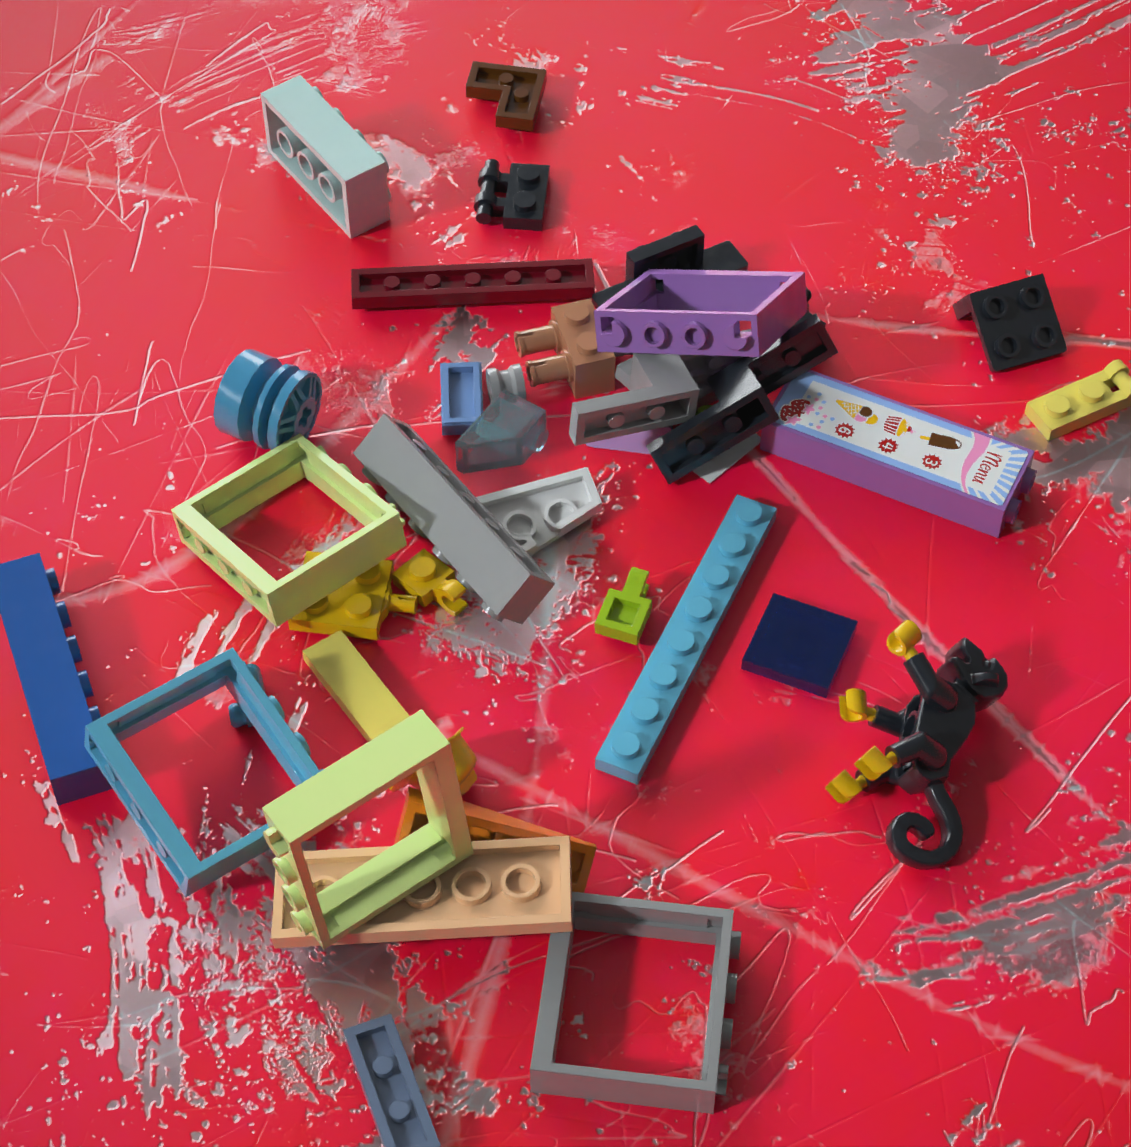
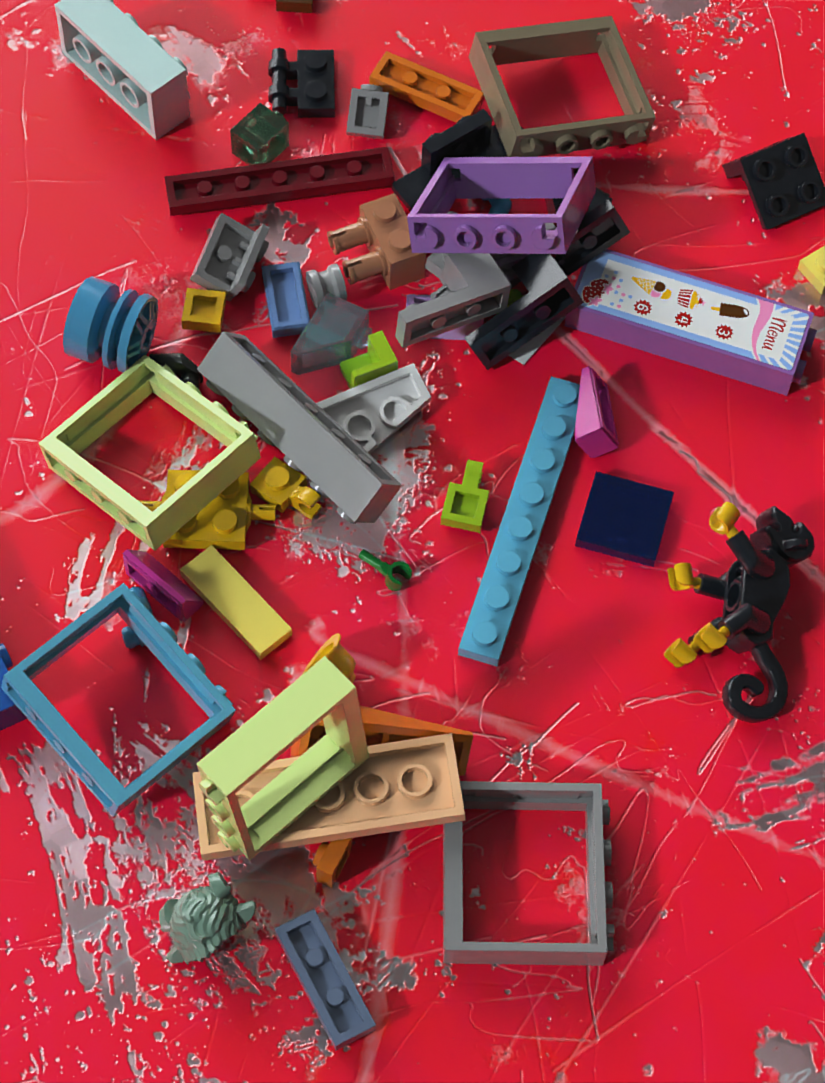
camera: 10 degrees left, 10 degrees up
none -> dark pink slope [123,549,204,622]
none -> pearl dark grey arm [149,353,203,389]
none -> sand green hair [159,872,256,964]
none -> yellow plate [181,288,226,333]
none -> light grey bracket [189,213,270,302]
none -> clear green brick [230,103,289,165]
none -> orange plate [313,838,352,888]
none -> lime panel [340,330,398,389]
none -> light grey bracket [346,84,390,140]
none -> green hand [359,549,412,591]
none -> orange plate [369,51,484,123]
none -> dark tan window [469,16,656,157]
none -> dark pink slope [575,366,619,458]

